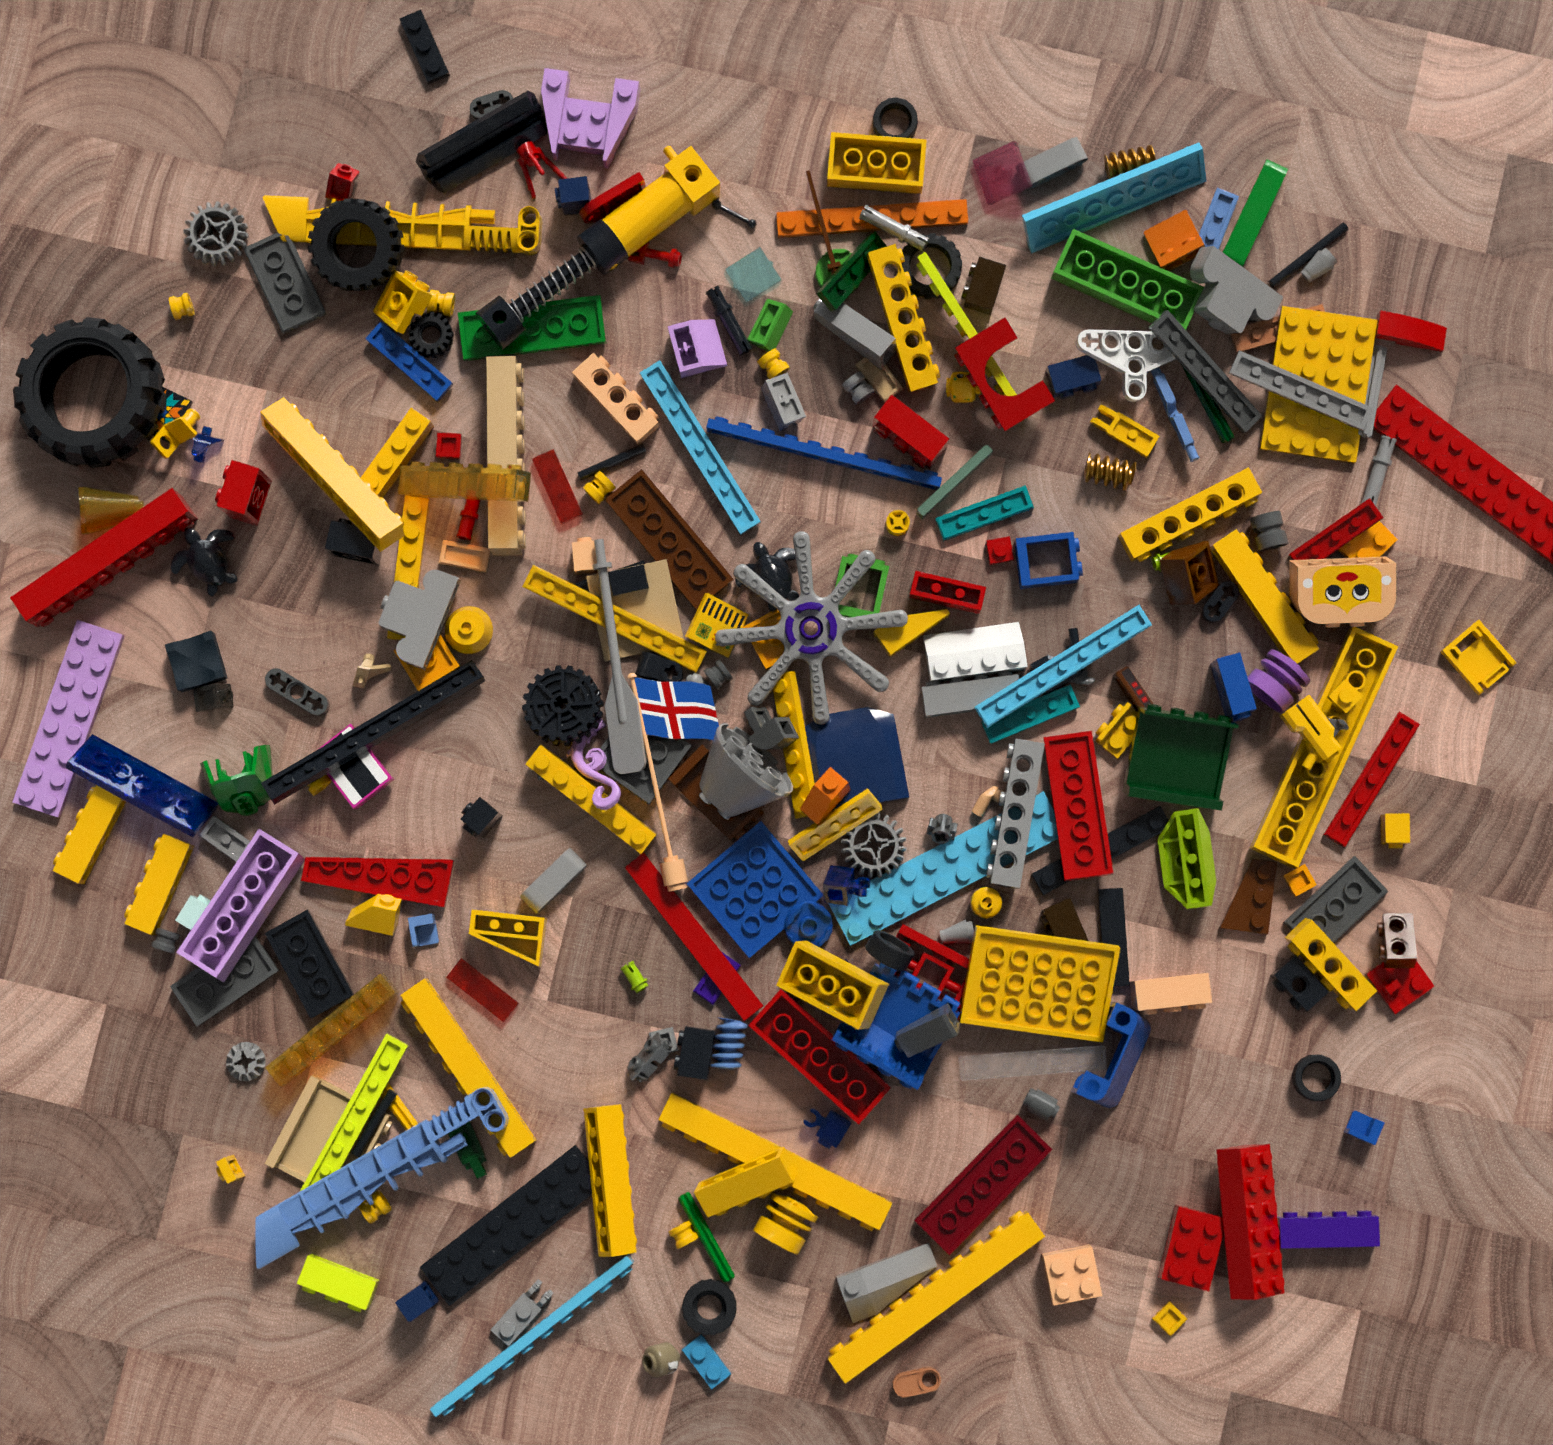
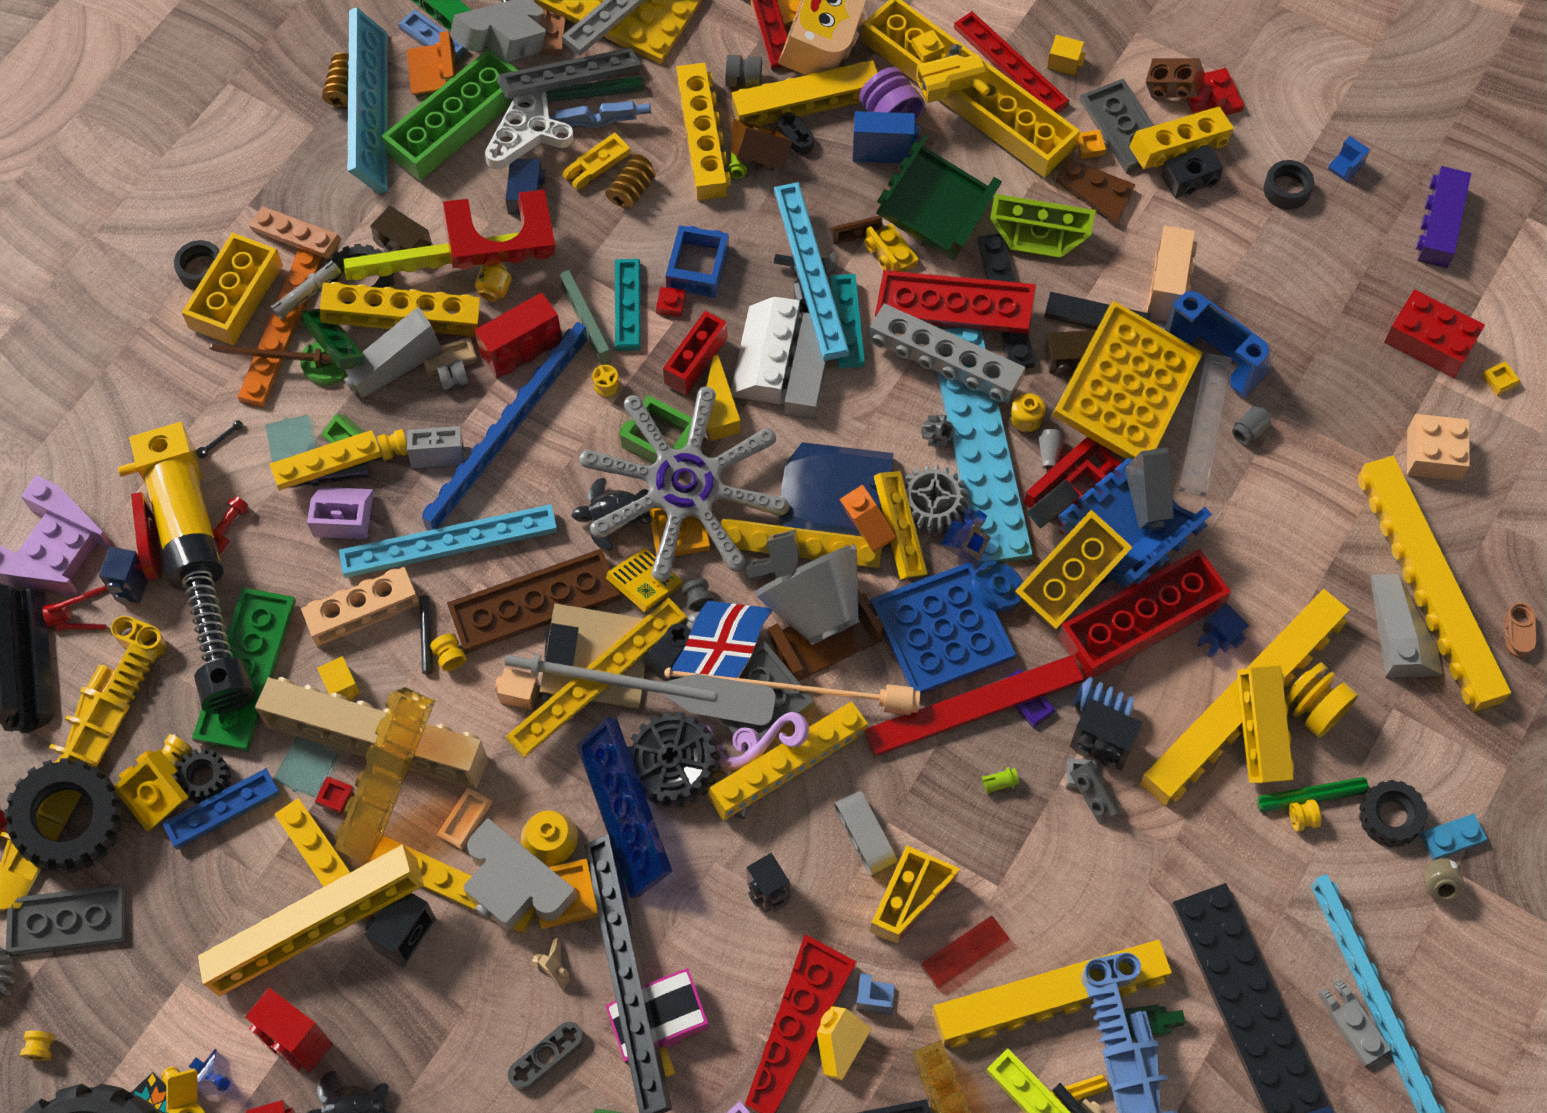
camera: 75 degrees left, 20 degrees down
red pin [456,490,483,541] -> none
clear red tile [532,449,583,525] -> none
yellow brick [583,1104,637,1257] -> none
dark red plate [914,1115,1053,1256] -> none
clear pink plate [972,141,1032,205] -> none
light nougat arm [972,786,1004,817] -> none
light grey beam [1016,137,1088,190] -> none
red brick [1216,1144,1285,1300] -> none
none -> nougat plate [248,206,342,259]
none -> yellow plate [269,430,382,490]
none -> clear light blue piece [273,736,338,798]
none -> yellow brick [317,656,360,701]
none -> clear blue plate [576,717,673,898]

